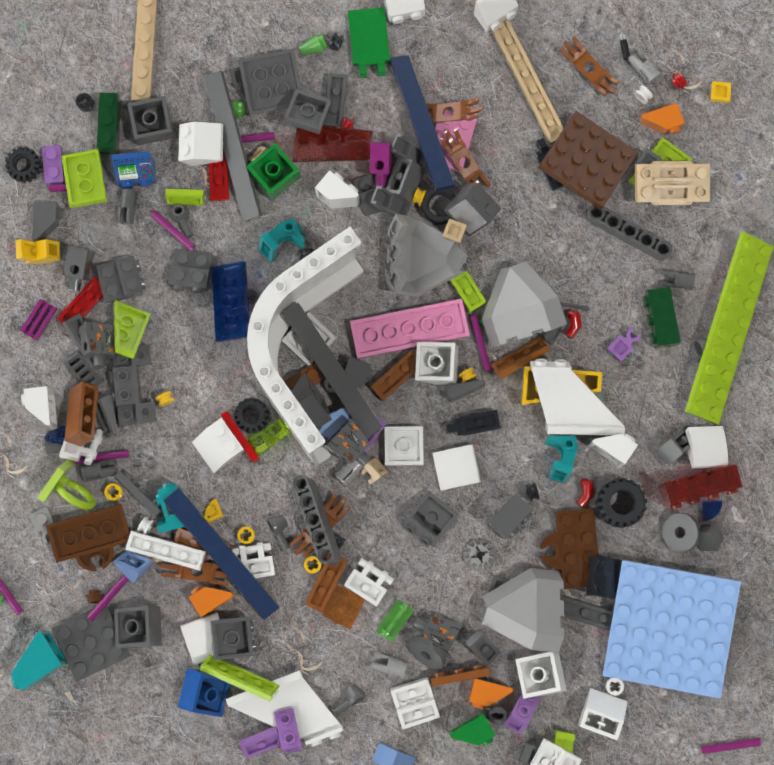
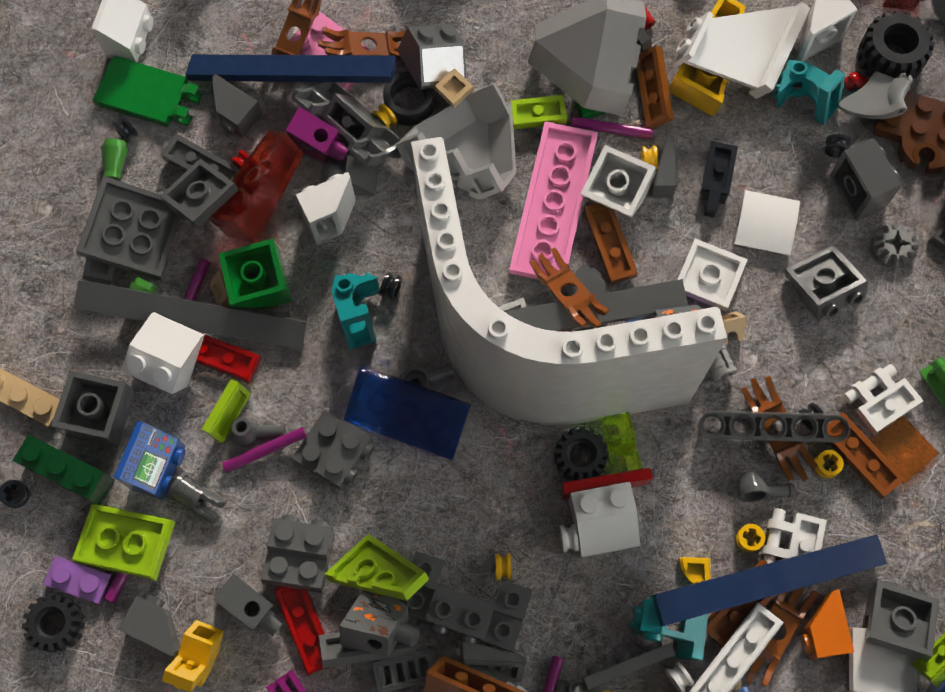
camera: 65 degrees left, 10 degrees down
none -> dark grey slope [212,74,262,138]
none -> dark orange piece [529,247,609,328]
none -> white bush [560,524,579,553]
none -> light grey arm [839,71,913,119]

